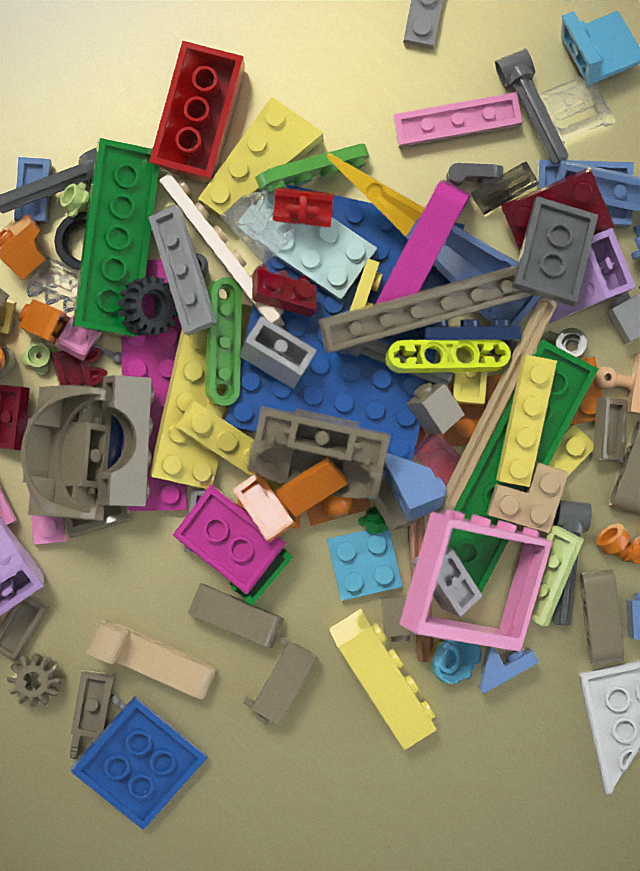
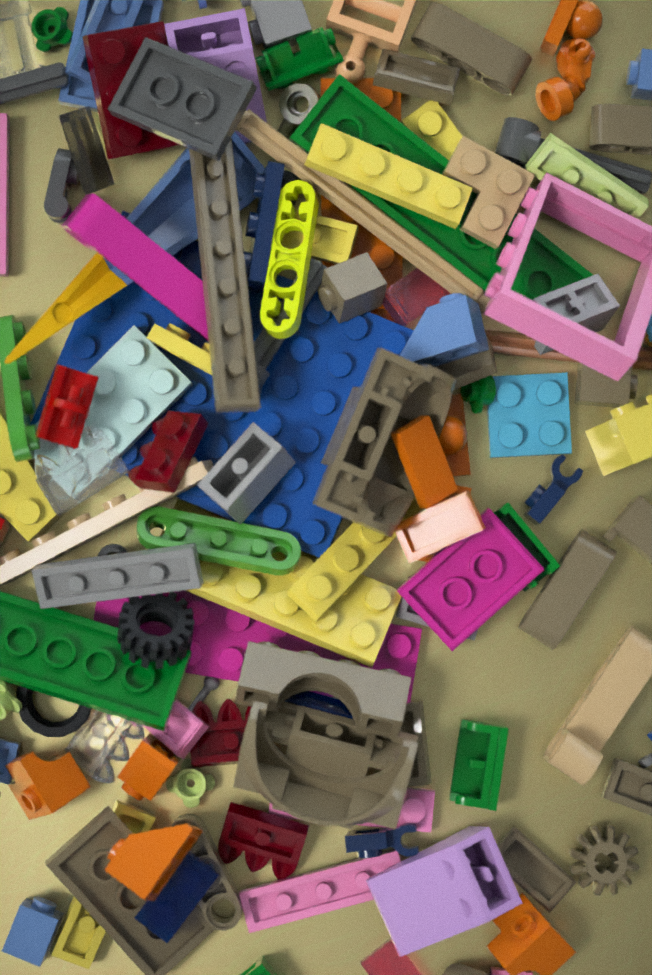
camera: 80 degrees left, 0 degrees up
none -> green plate [31,7,73,52]
none -> green hinge [255,27,344,91]
none -> dark blue plate [345,823,420,858]
none -> green hinge [449,719,509,811]
none -> dark blue plate [524,454,583,525]

